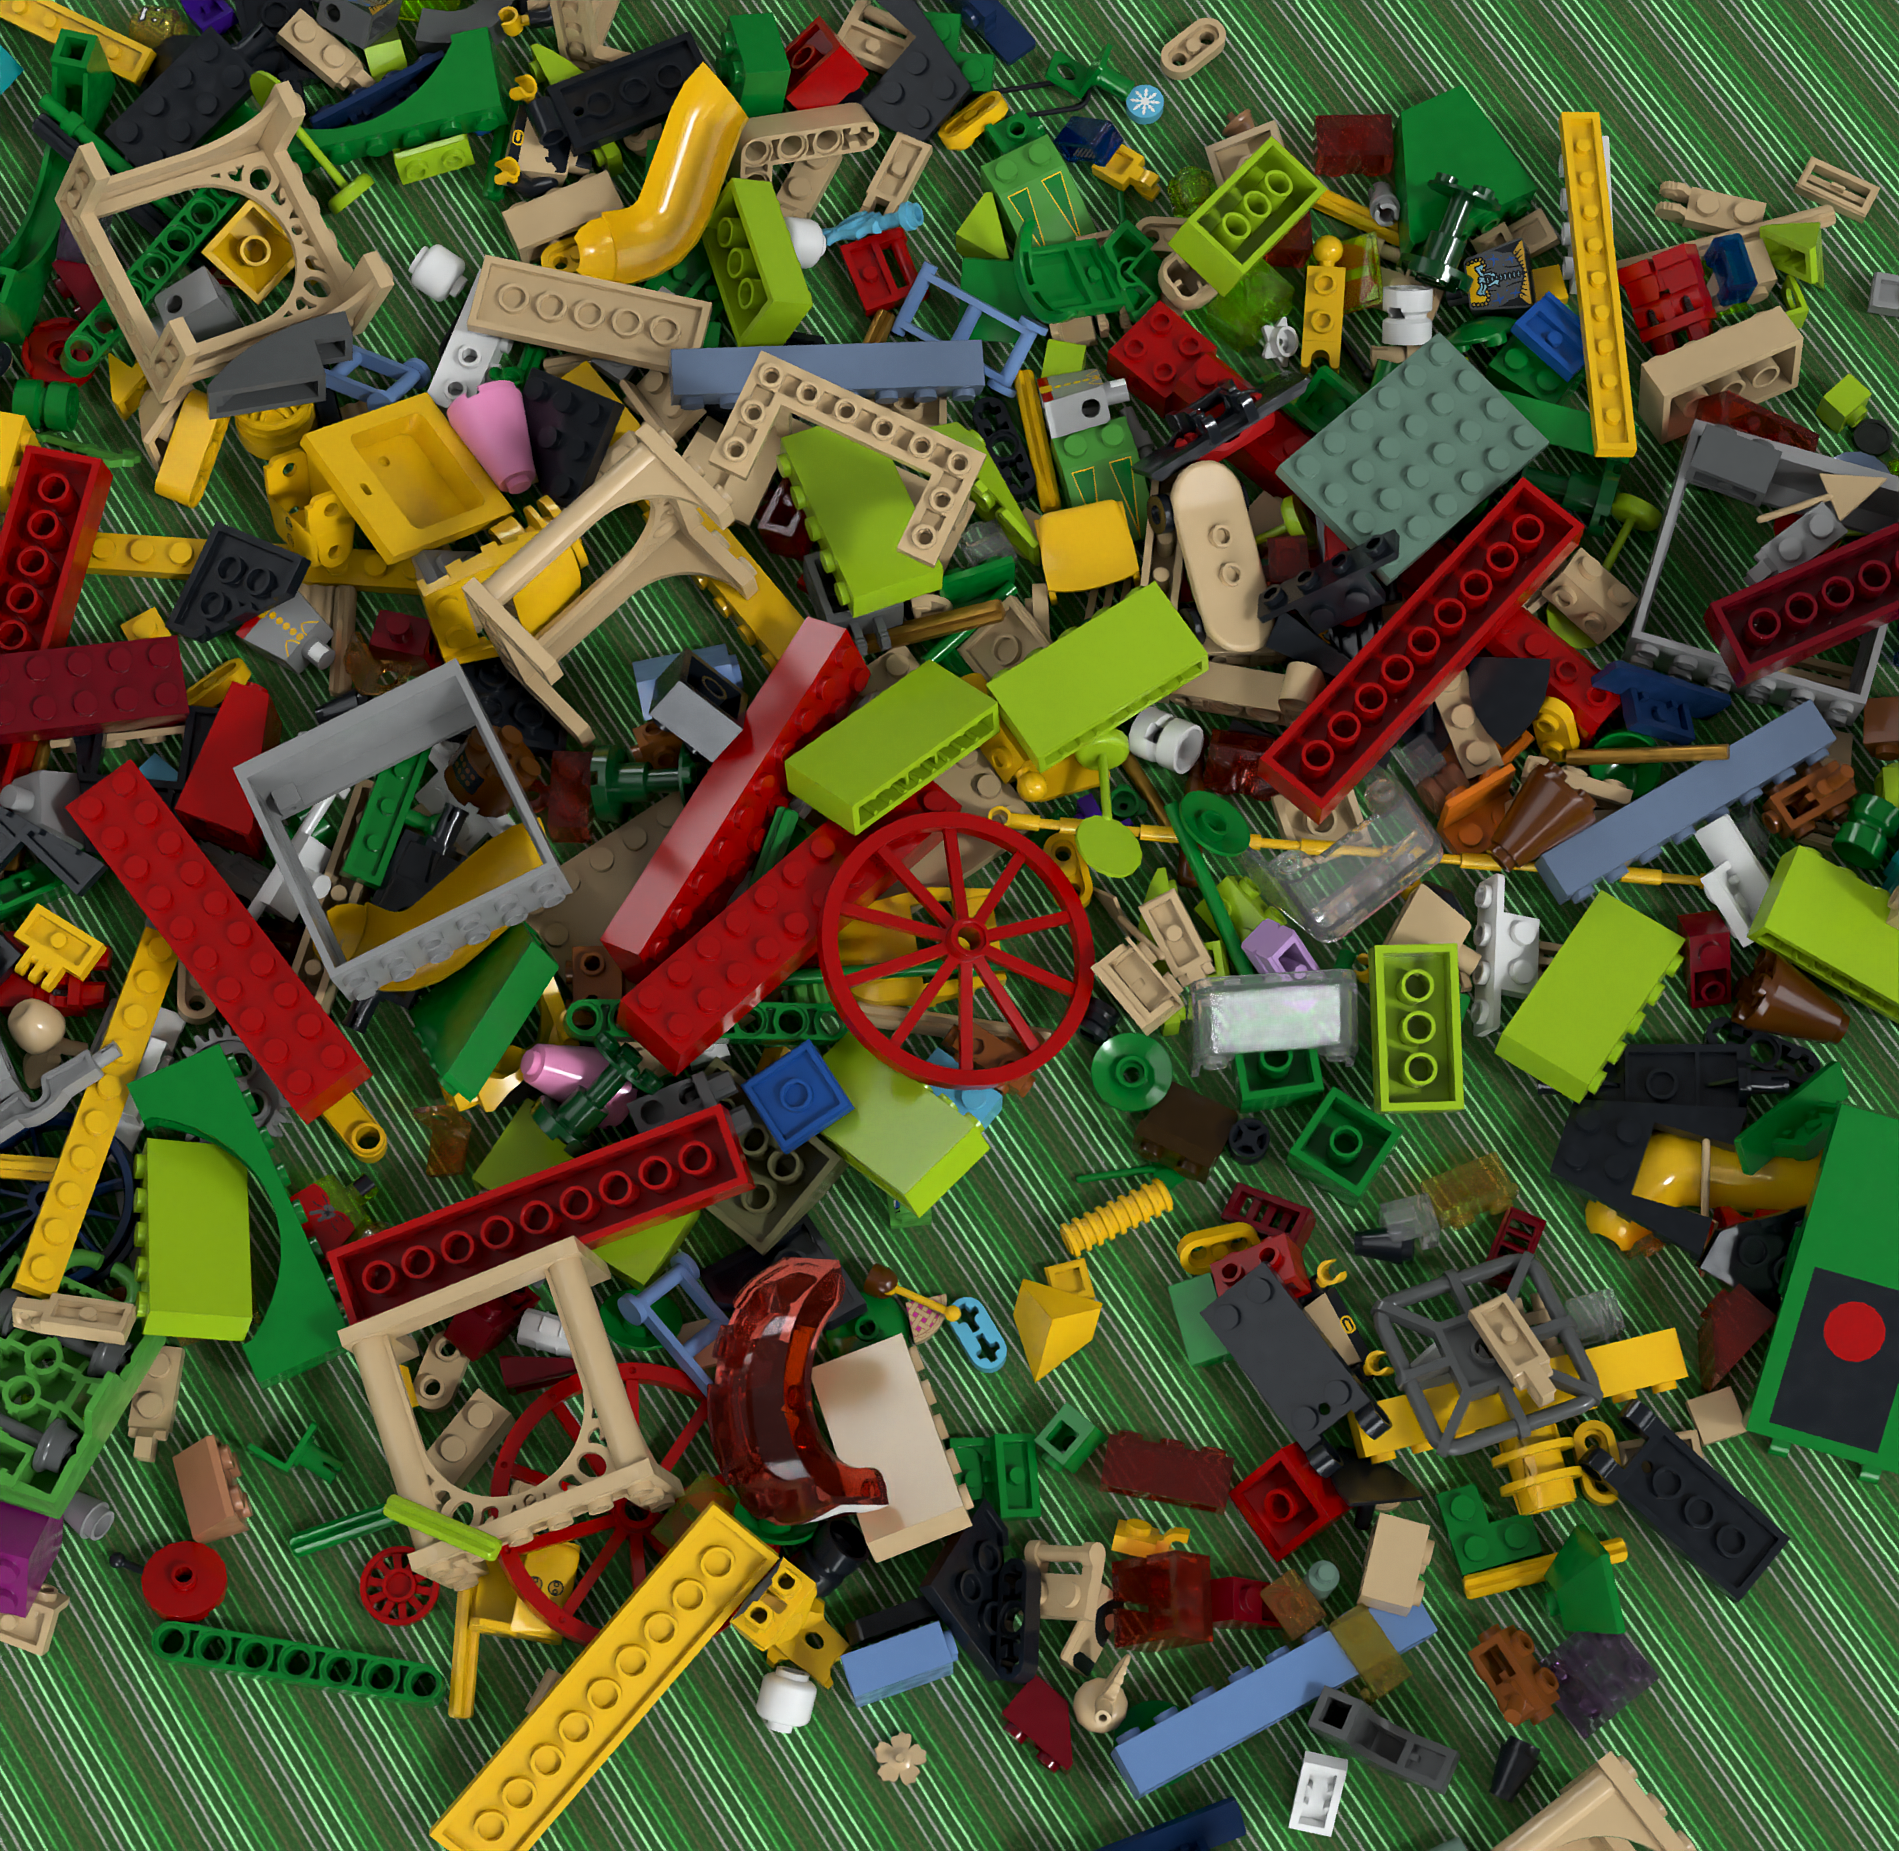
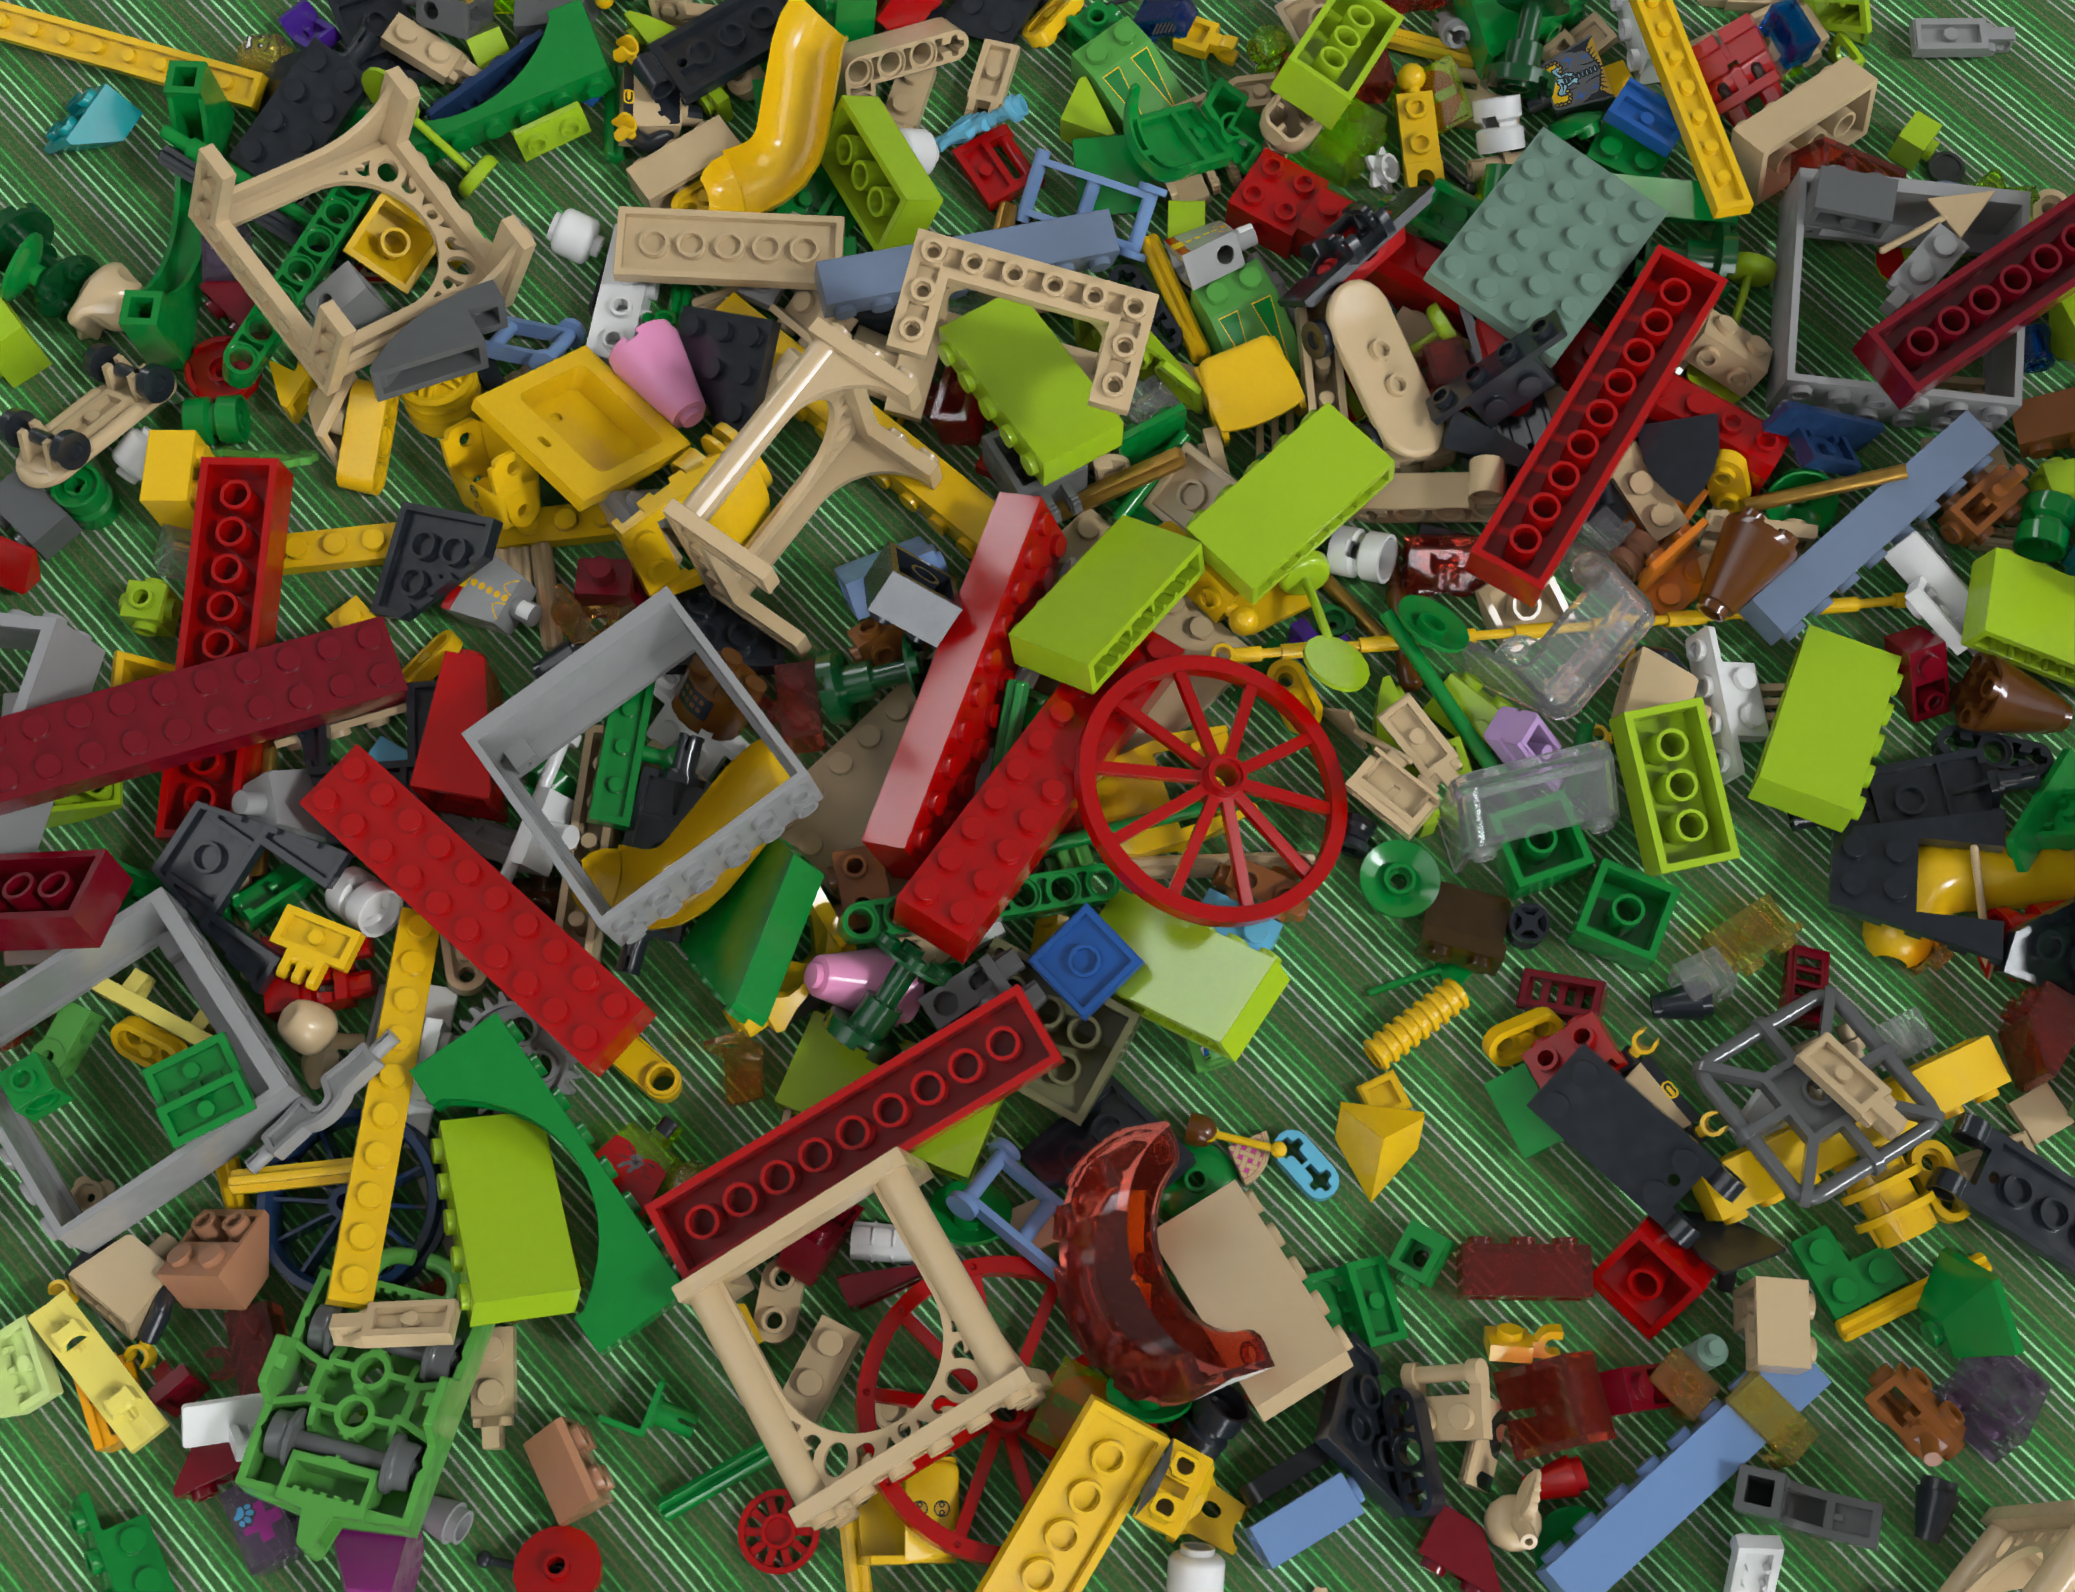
camera: 10 degrees left, 0 degrees up
lime axle [383,1494,502,1562] -> none
none -> white wheel [325,866,403,938]
none -> red cone [1521,1454,1590,1500]

